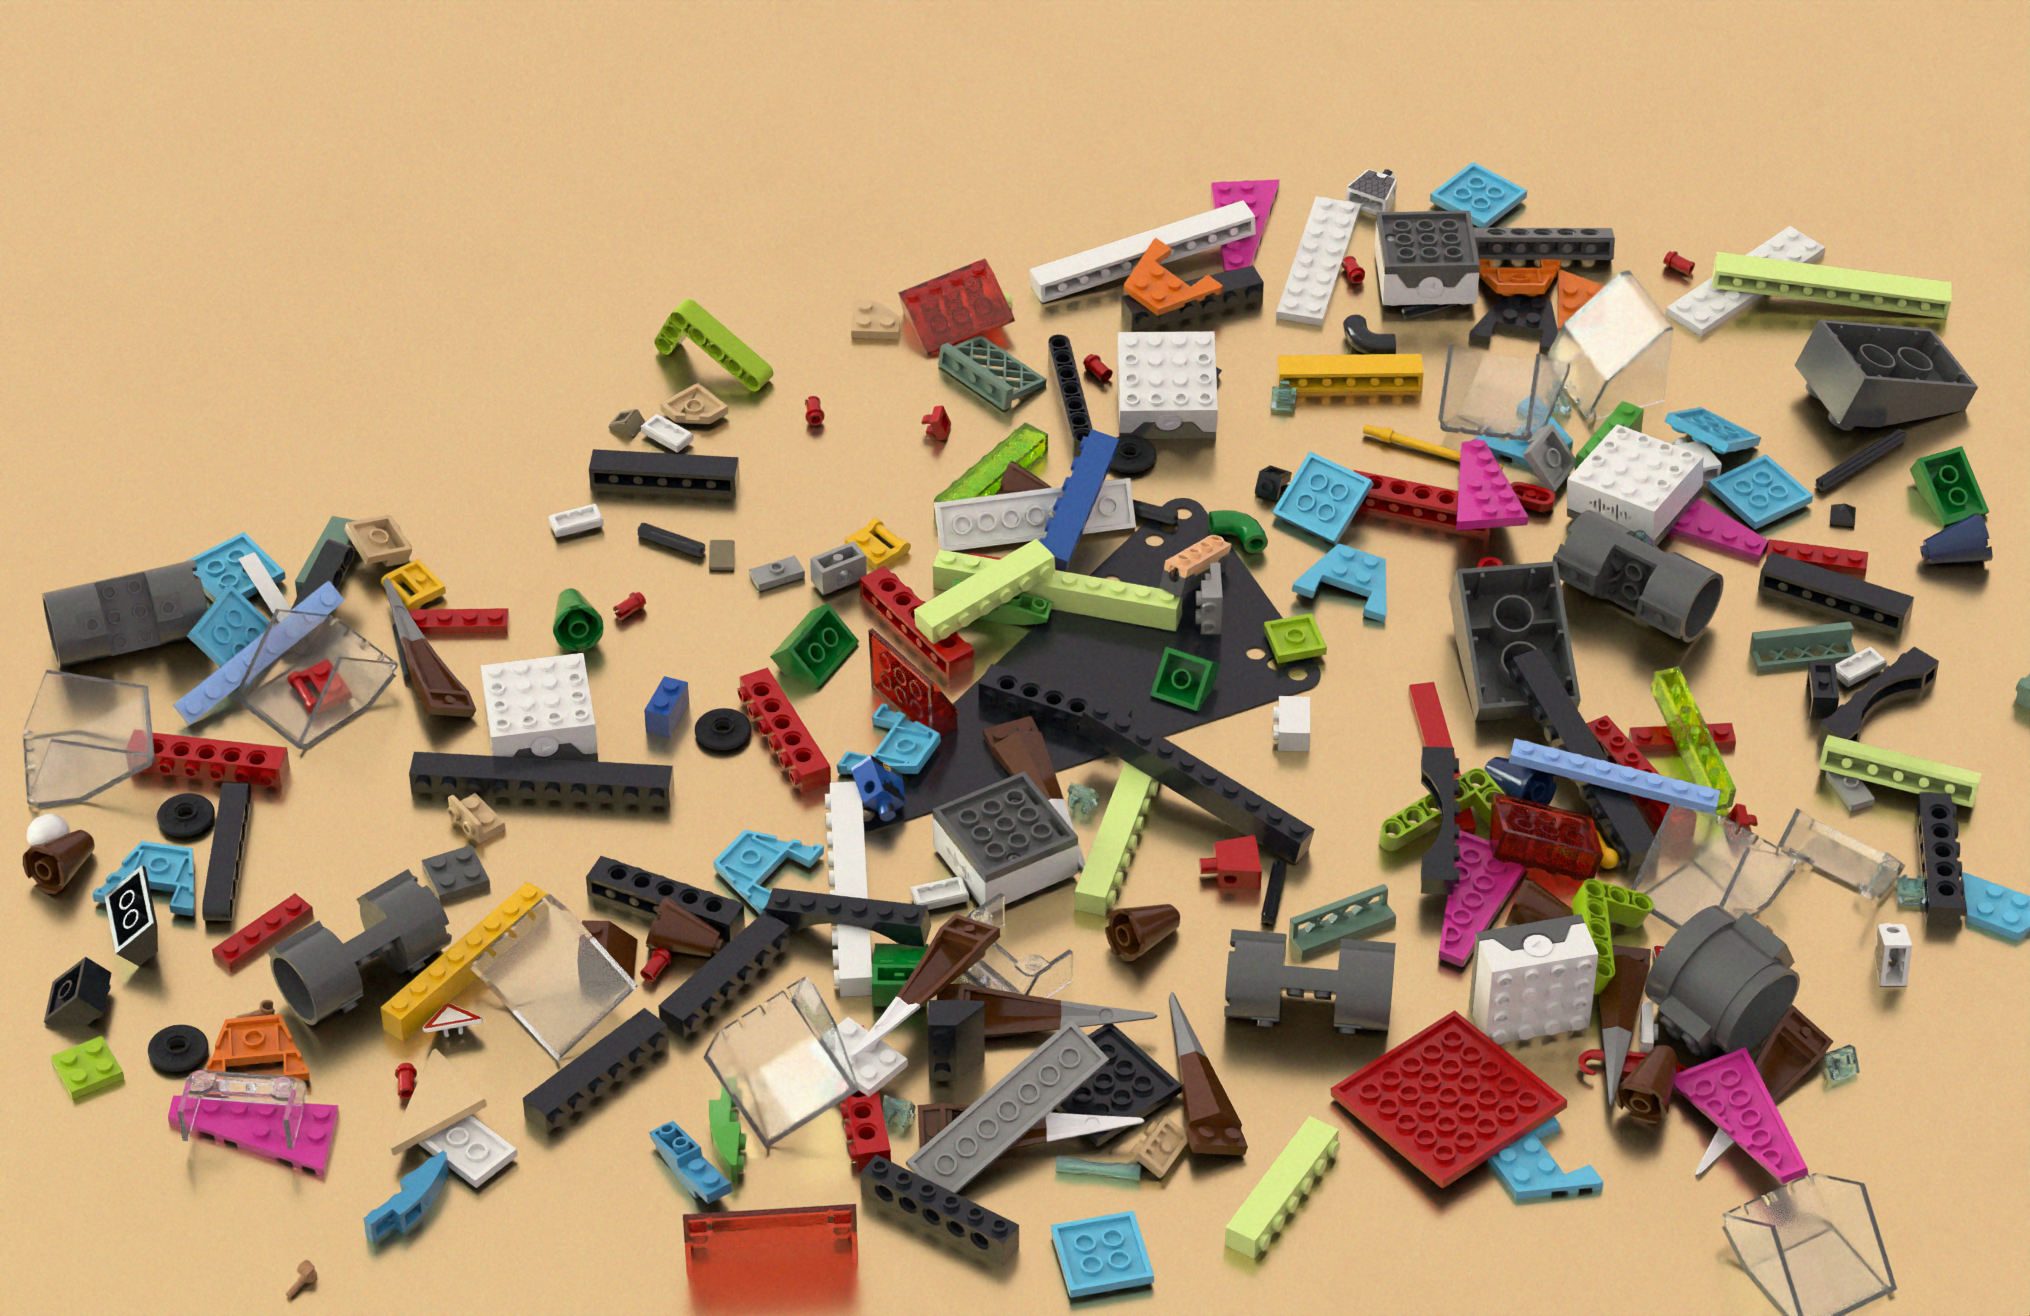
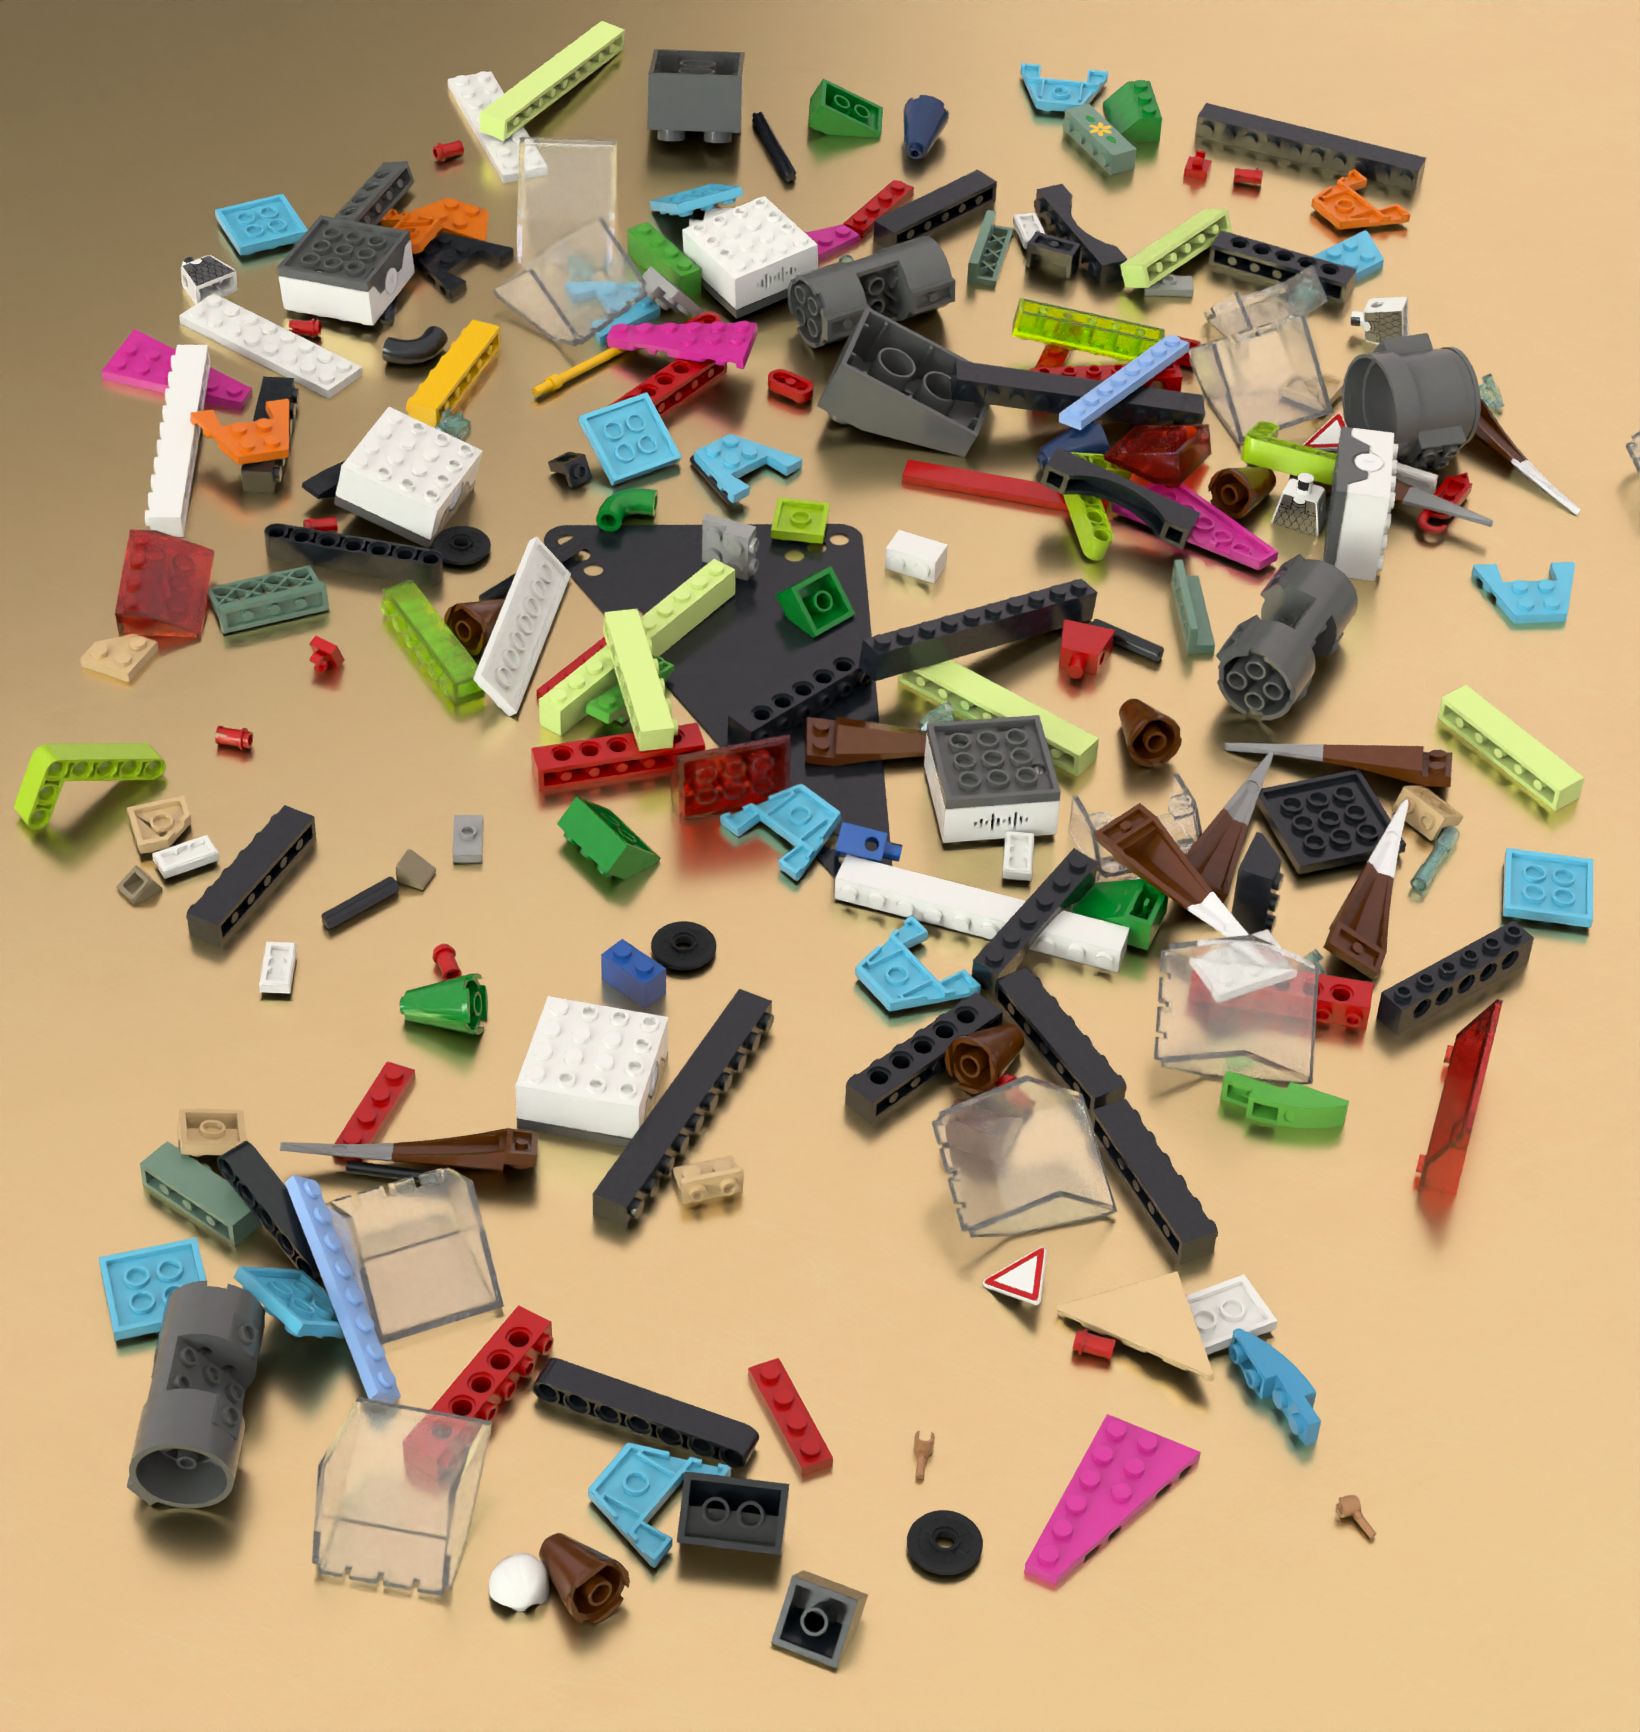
camera: 70 degrees left, 0 degrees up
lime plate [51,1036,124,1099] -> none
black wheel [157,793,215,836] -> none
clear windscreen [177,1070,307,1149] -> none
orange wing [200,1014,310,1091] -> none
white sticker [239,552,291,621] -> none
dark grey cylinder [266,869,452,1025] -> none
red plate [287,659,351,714] -> none
yellow plate [381,559,446,610] -> none
yellow brick [381,881,550,1042] -> none
dark grey plate [422,845,490,903] -> none
dark azure slope [649,1121,732,1204] -> none
red brick [737,667,831,794] -> none
light grey brick [810,541,867,595] -> none
yellow plate [845,518,911,570] -> none
light grey plate [906,1019,1109,1194] -> none
blue brick [1039,429,1119,572] -> none
light nougat piece [1159,535,1232,597] -> none
red plate [1331,1010,1567,1189] -> none
reddish brown cone [1615,1045,1678,1124] -> none
dark pink wing [1673,1047,1809,1184] -> none
medium azure plate [1708,454,1813,530] -> none
black slope [1830,503,1856,527] -> none

